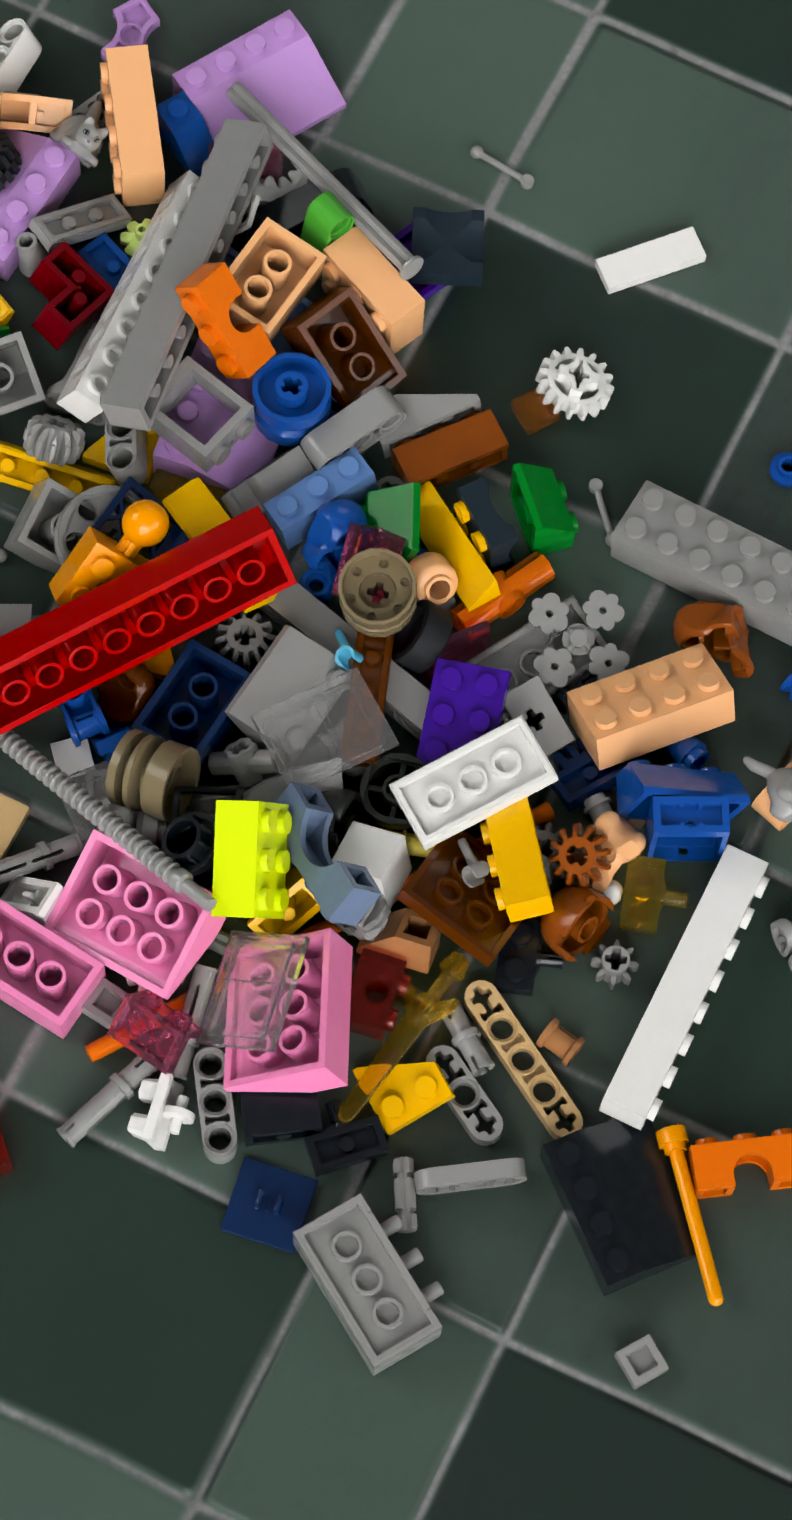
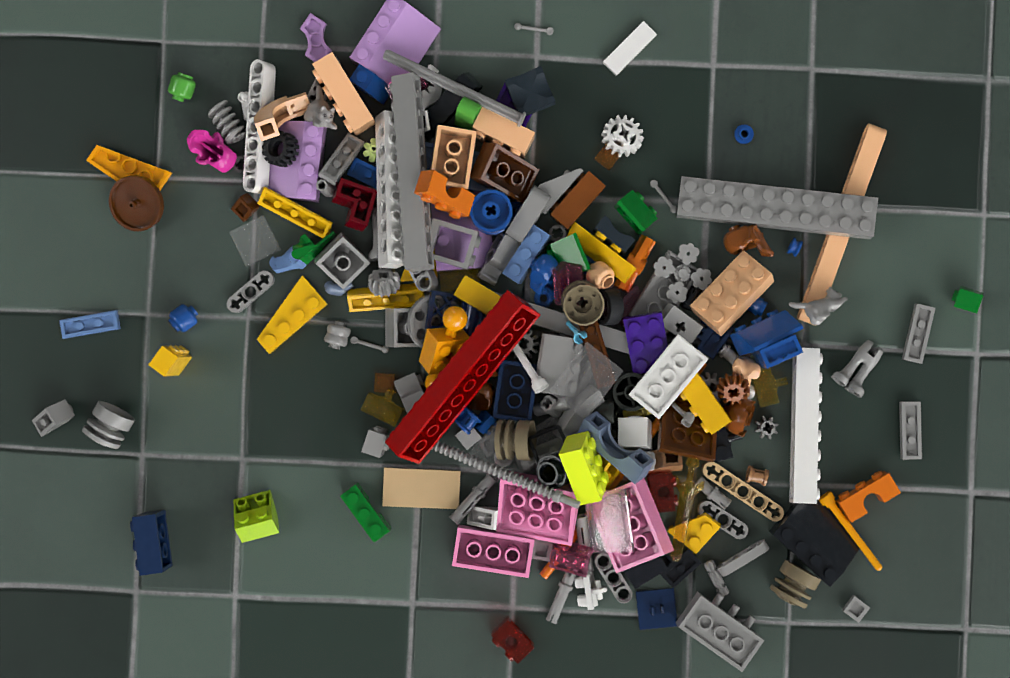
camera: 20 degrees left, 20 degrees up
none -> white piece [513,344,549,393]
none -> dark tan wheel [769,559,821,609]

